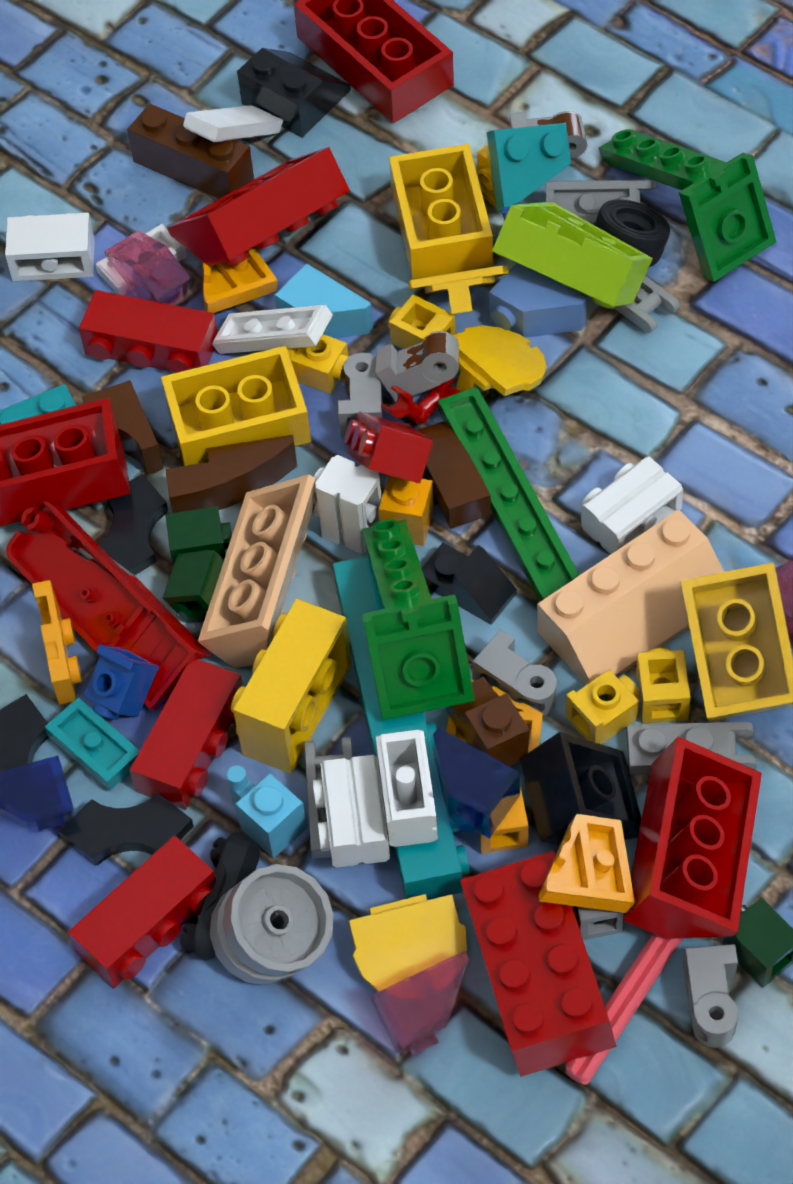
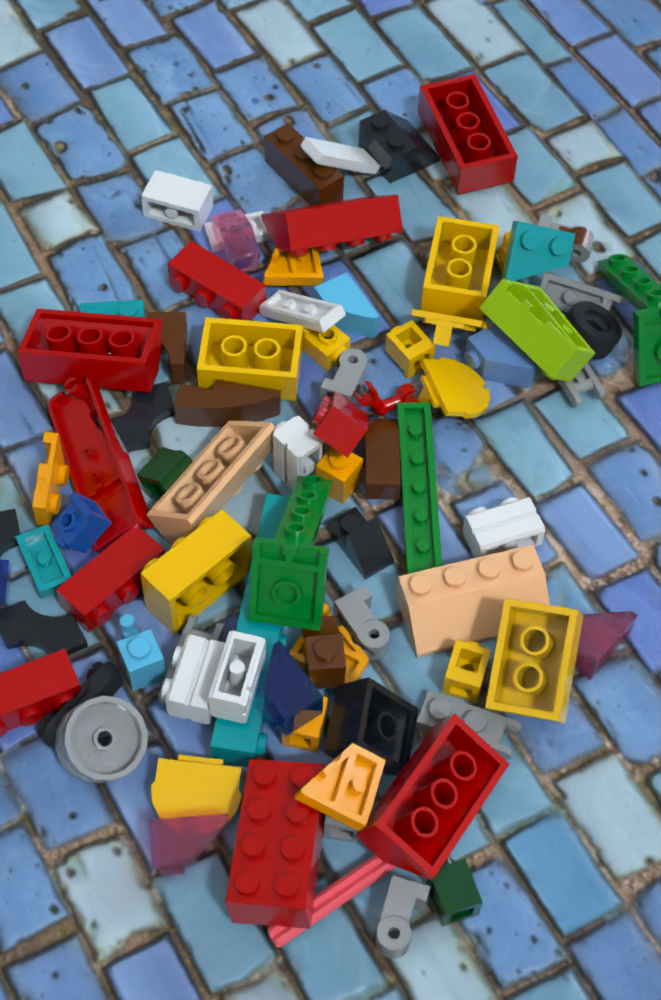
camera: 15 degrees right, 0 degrees up
dark green brick [165,506,232,566] -> none
light grey leg [375,331,459,402] -> none
yellow brick [566,669,640,744] -> none

